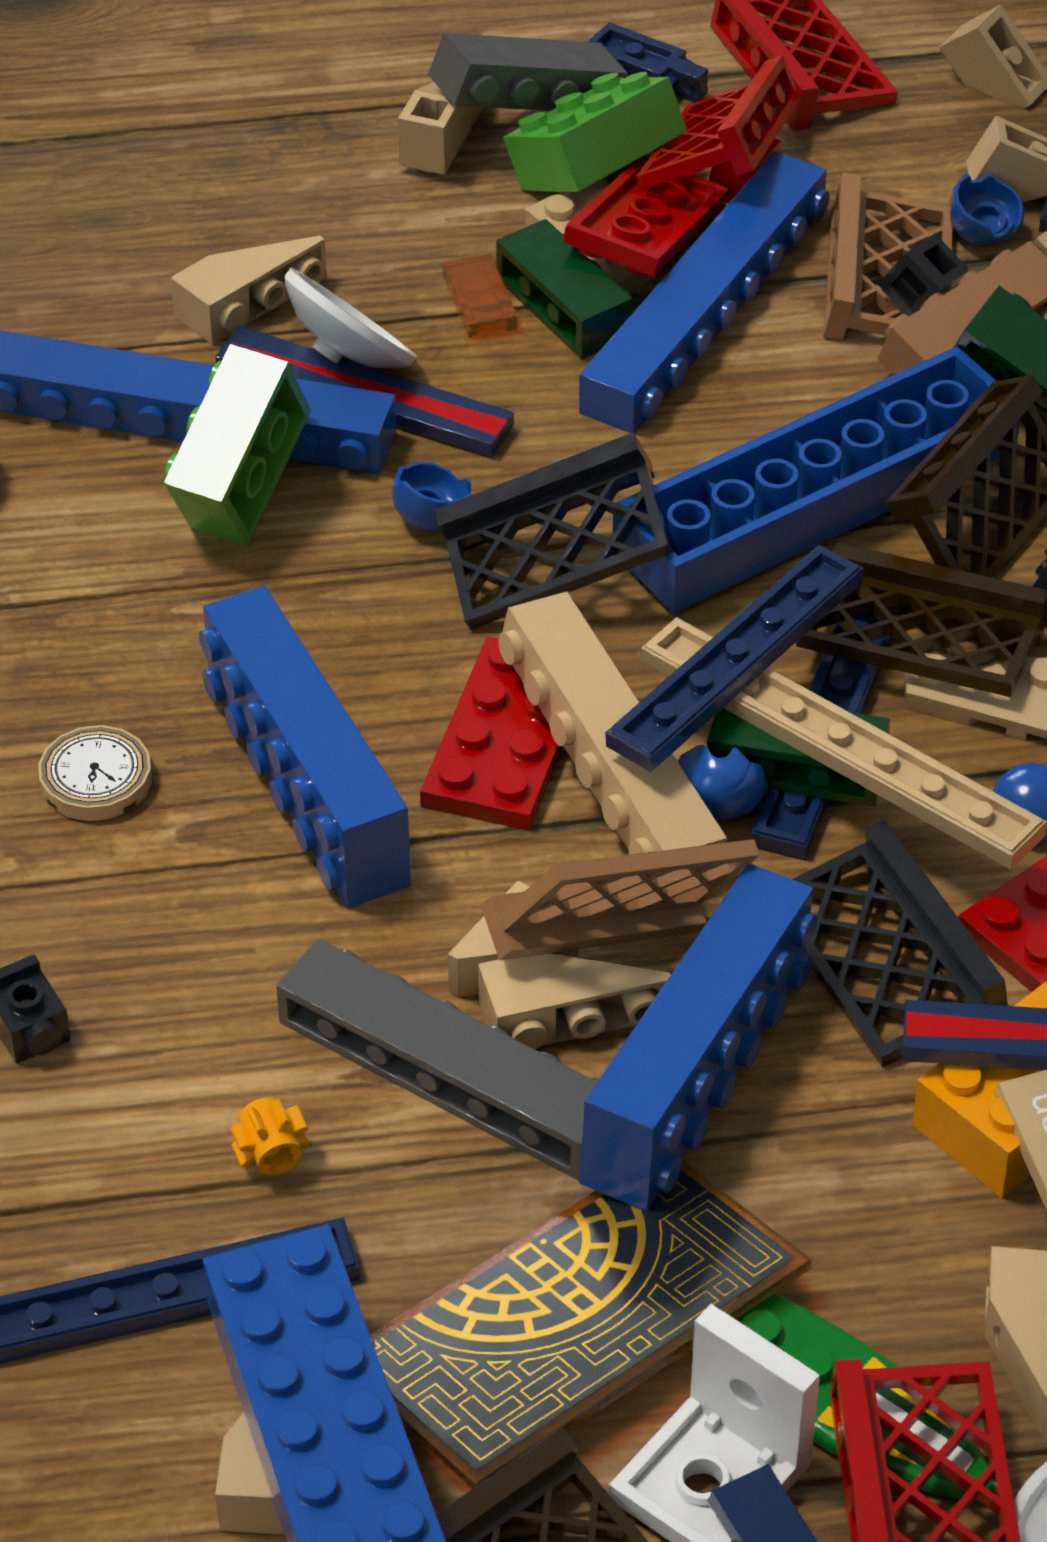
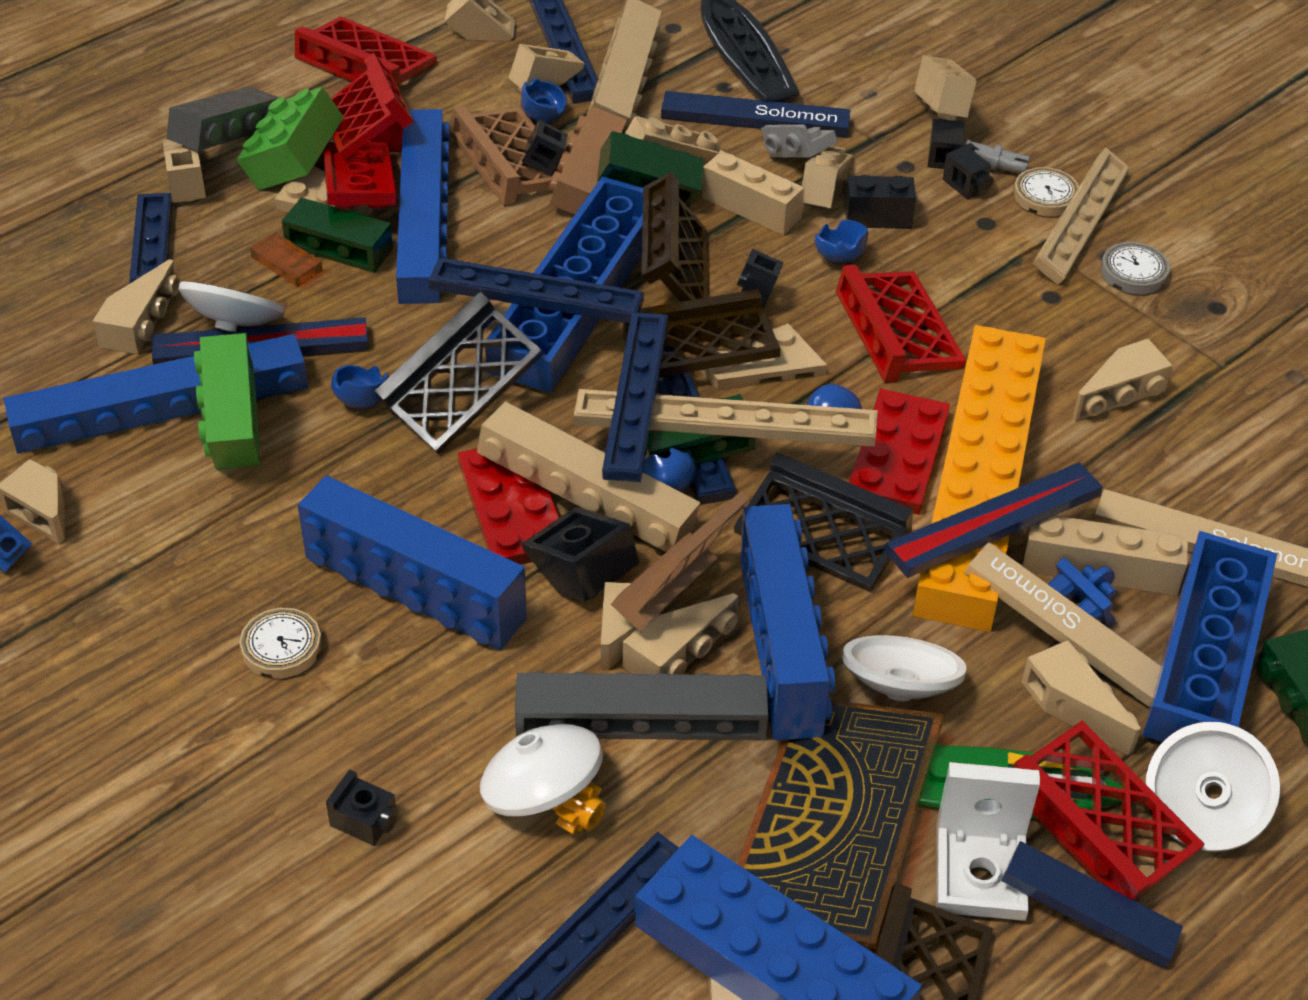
camera: 35 degrees left, 0 degrees up
dark blue hinge [587,22,709,101] -> none
none -> dark blue tile [129,193,173,283]
none -> dark blue tile [429,258,644,323]
none -> white dish [480,724,603,816]
none -> black slope [521,506,639,602]
none -> white dish [842,635,967,701]

